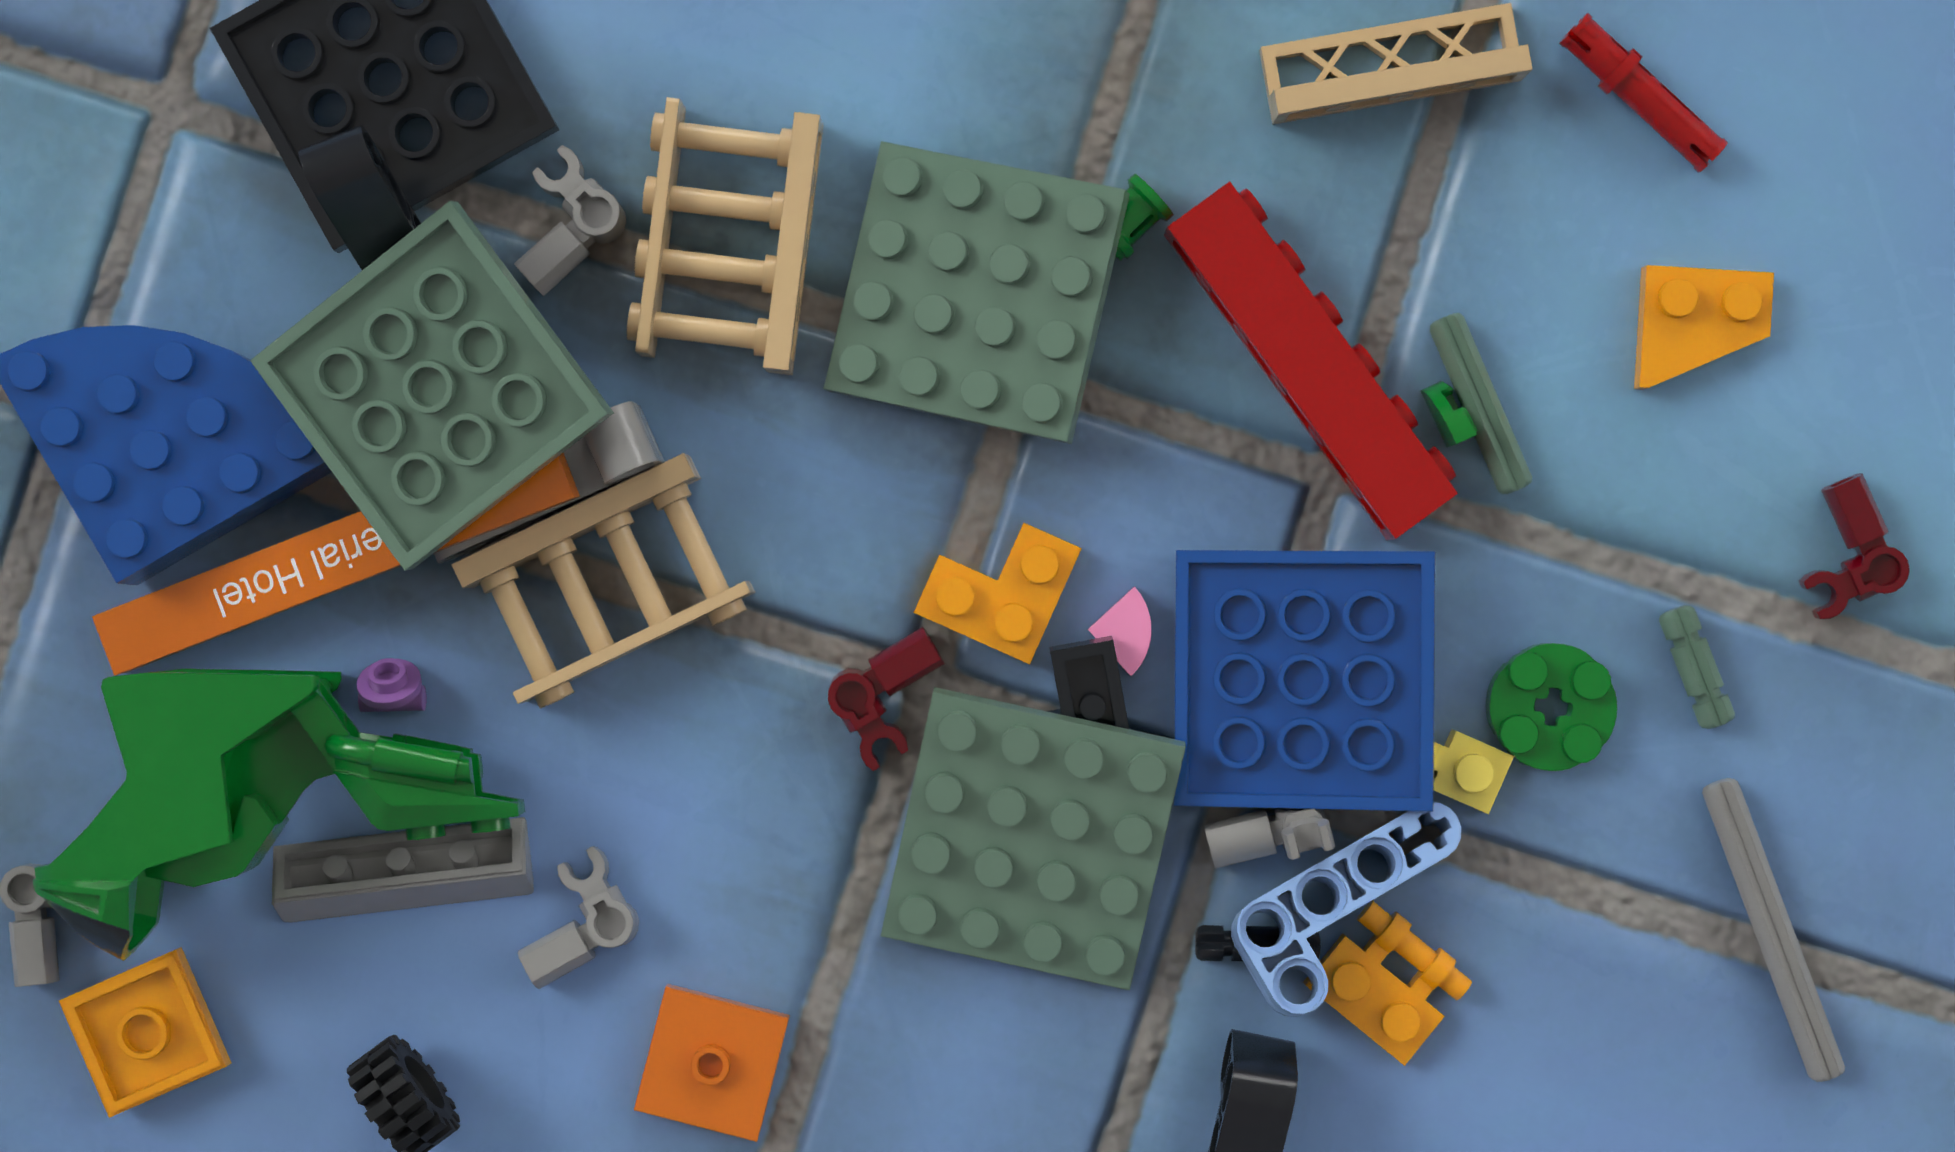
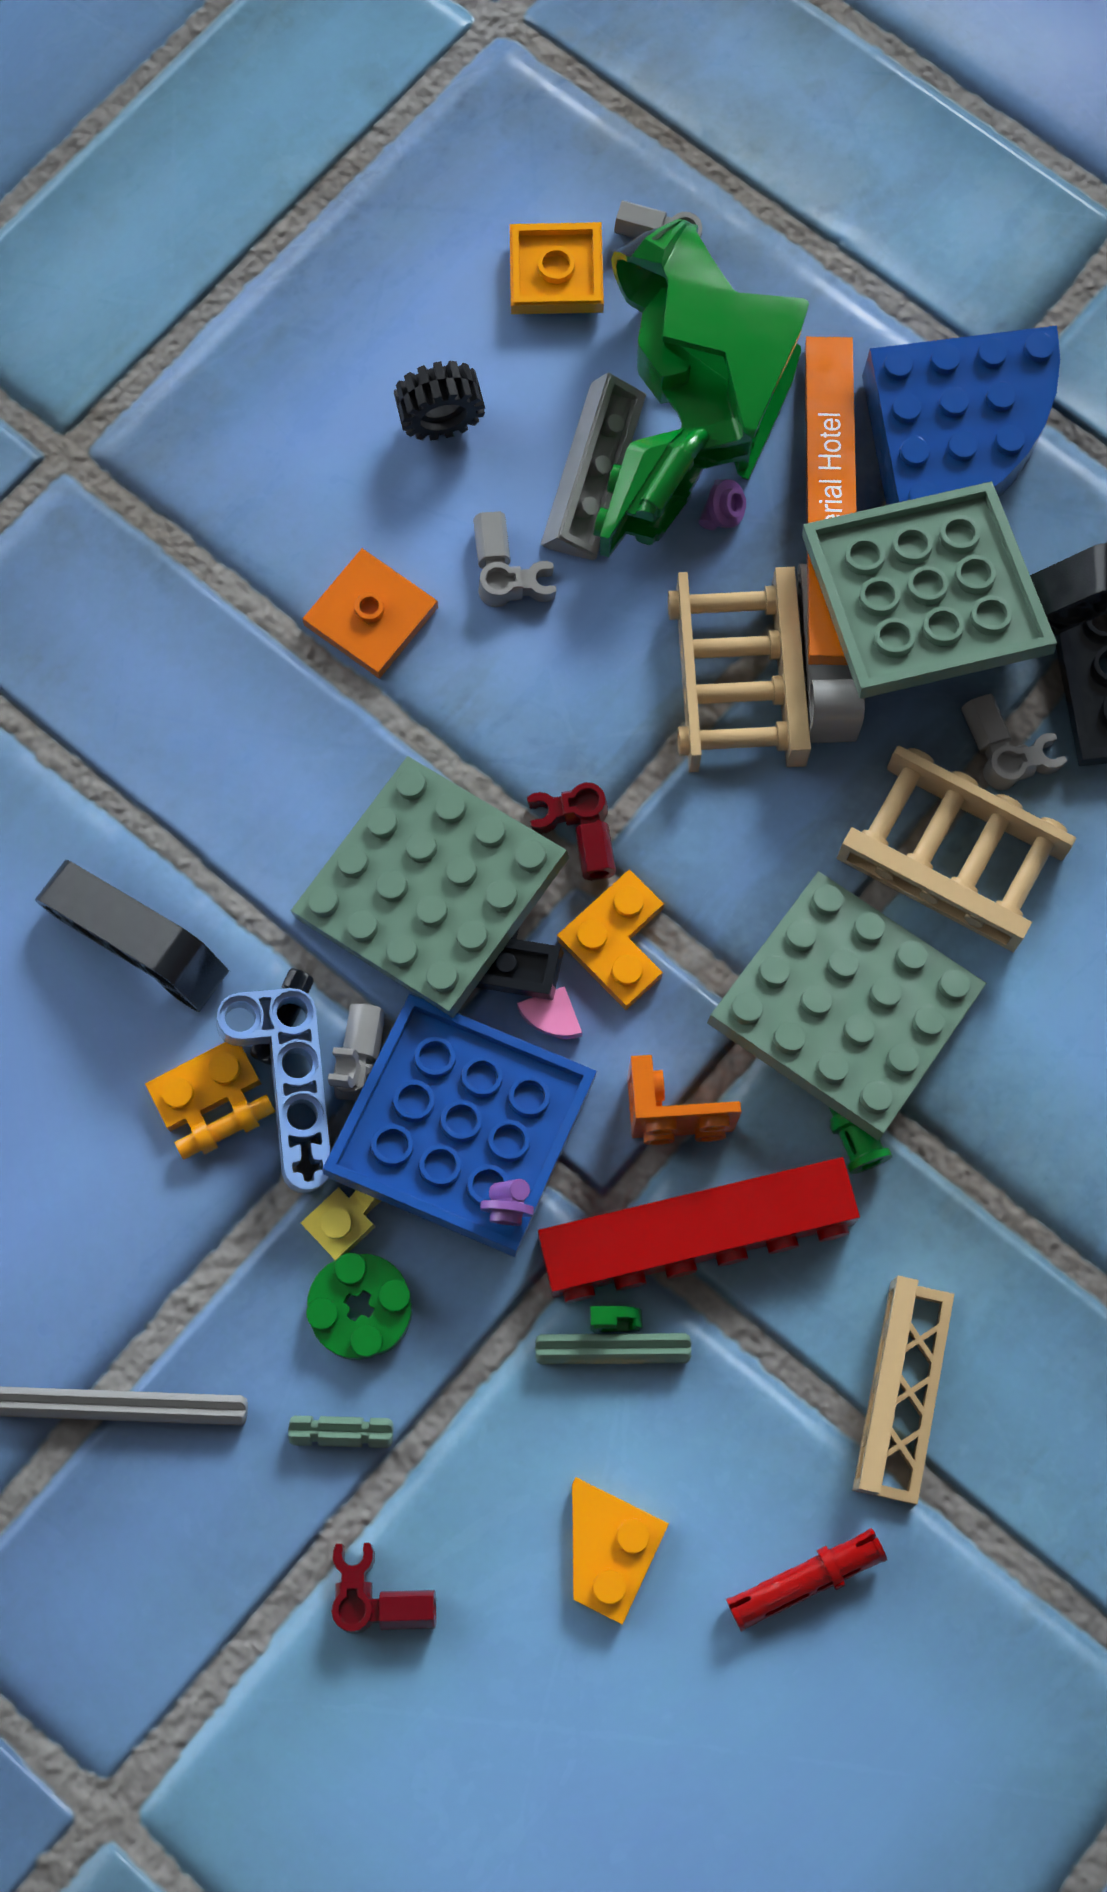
camera: 115 degrees right, 15 degrees down
none -> medium lavender plate [480,1179,534,1226]
none -> orange bracket [627,1055,742,1145]

